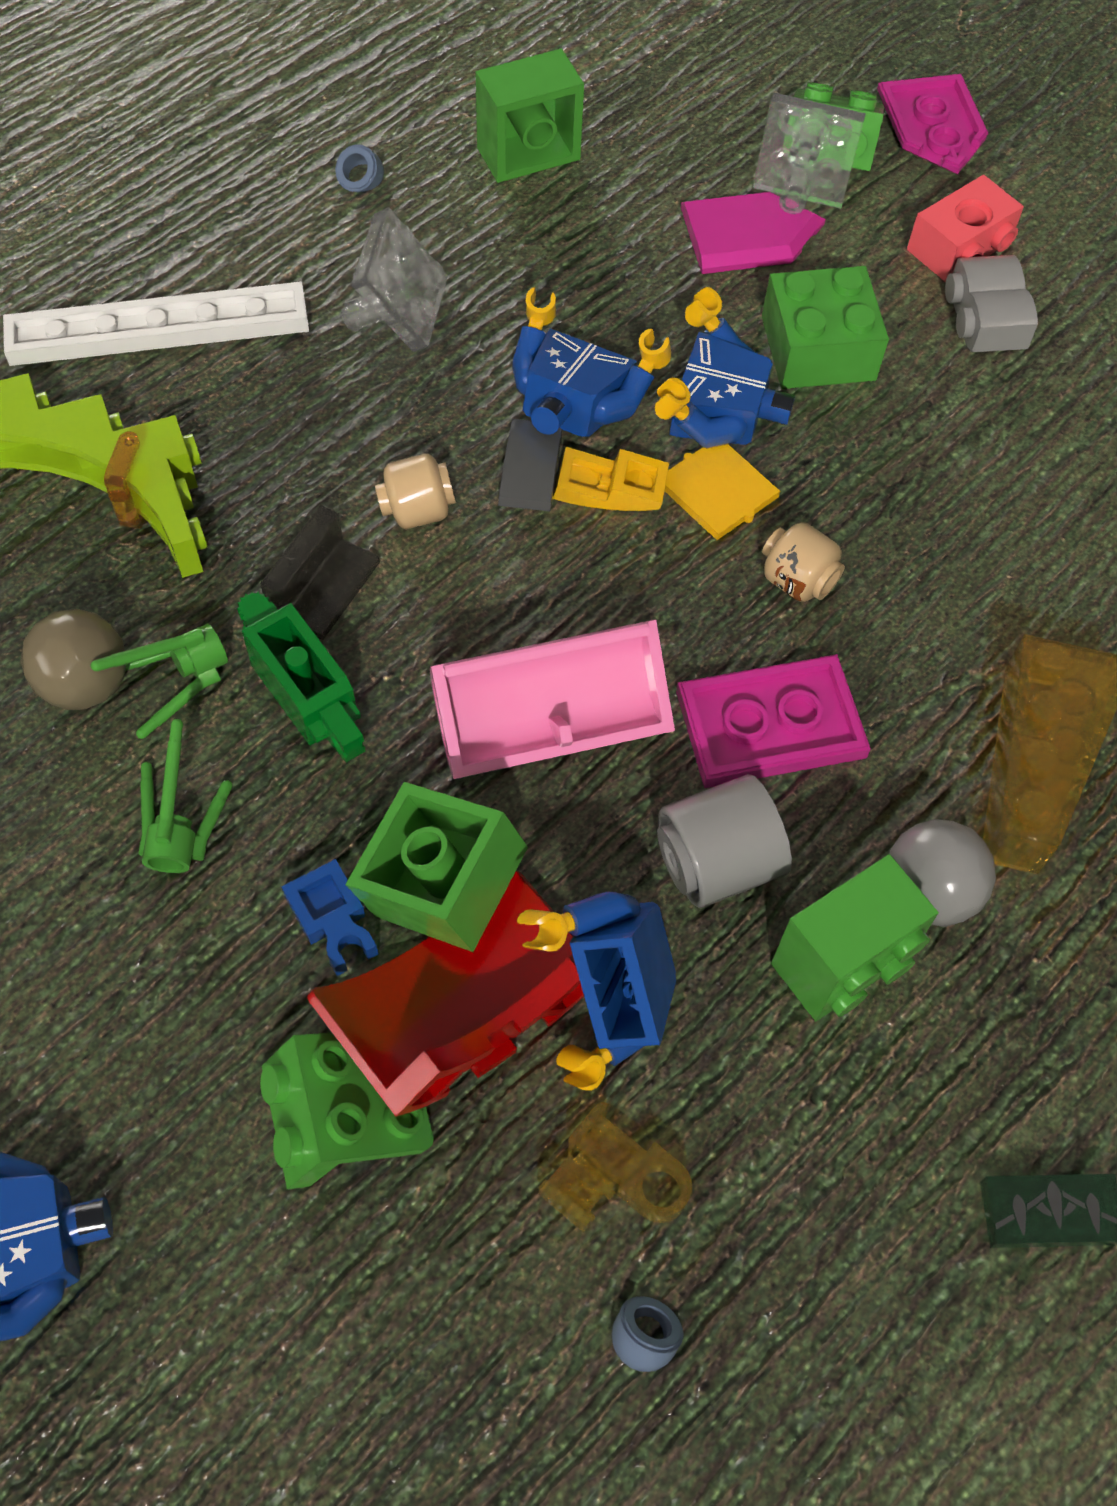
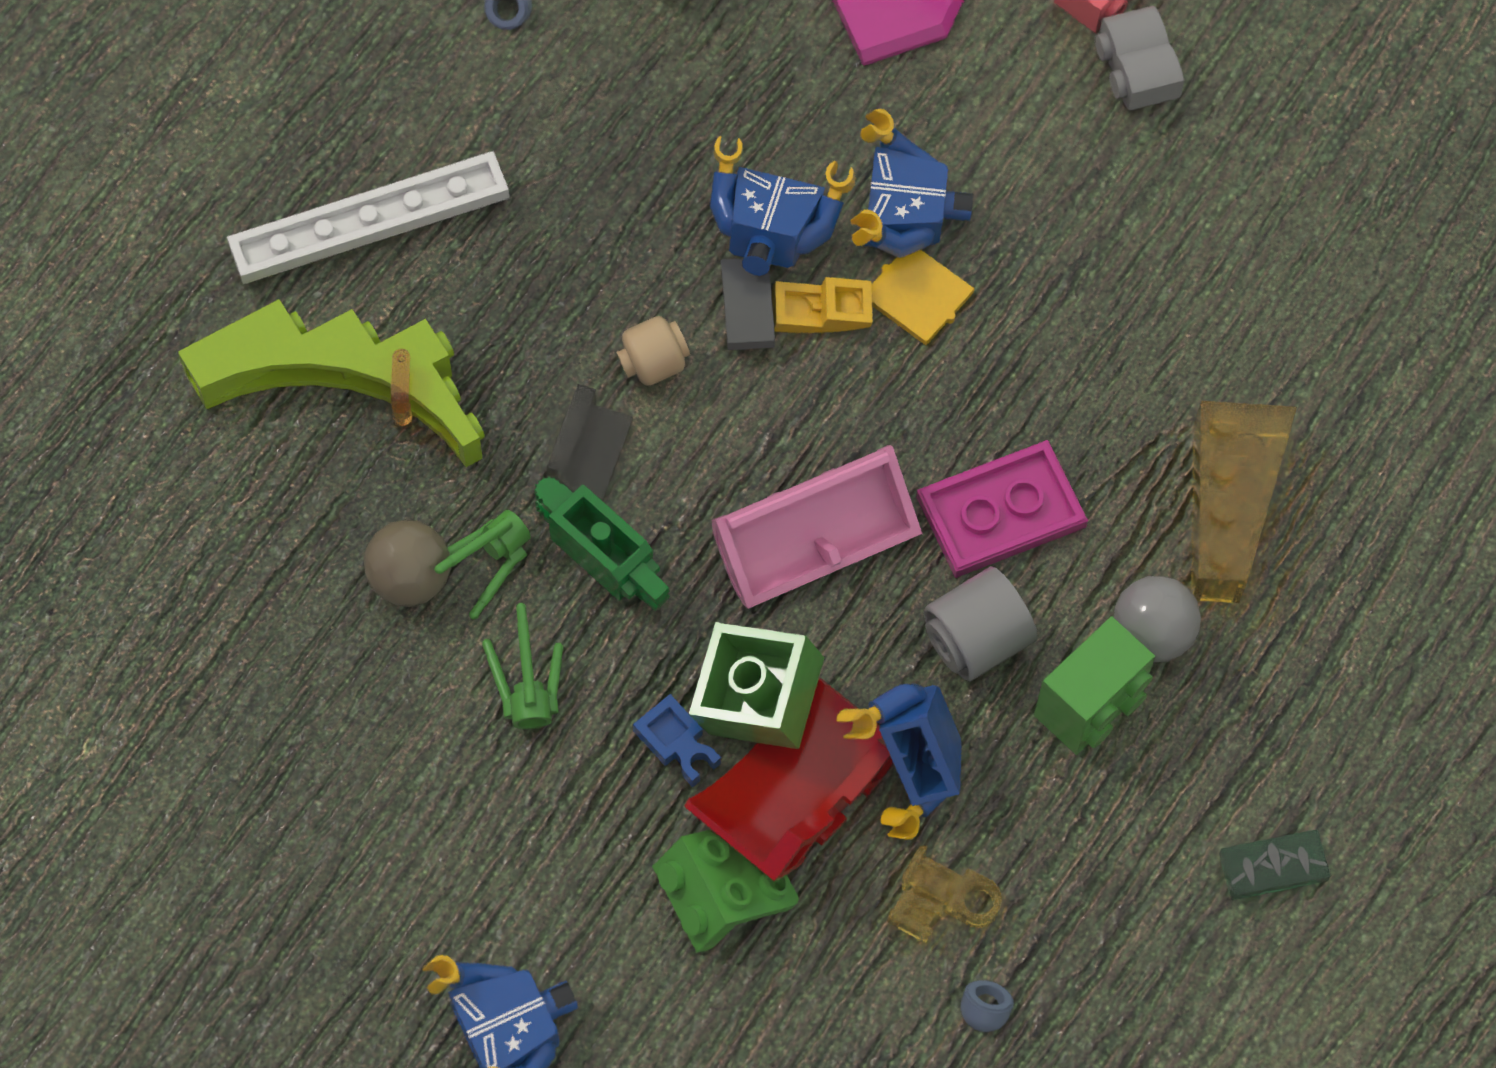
camera: 10 degrees left, 5 degrees up
clear plate [341,207,448,352] -> none
bright green brick [762,266,889,389] -> none
tan head [762,522,845,602] -> none

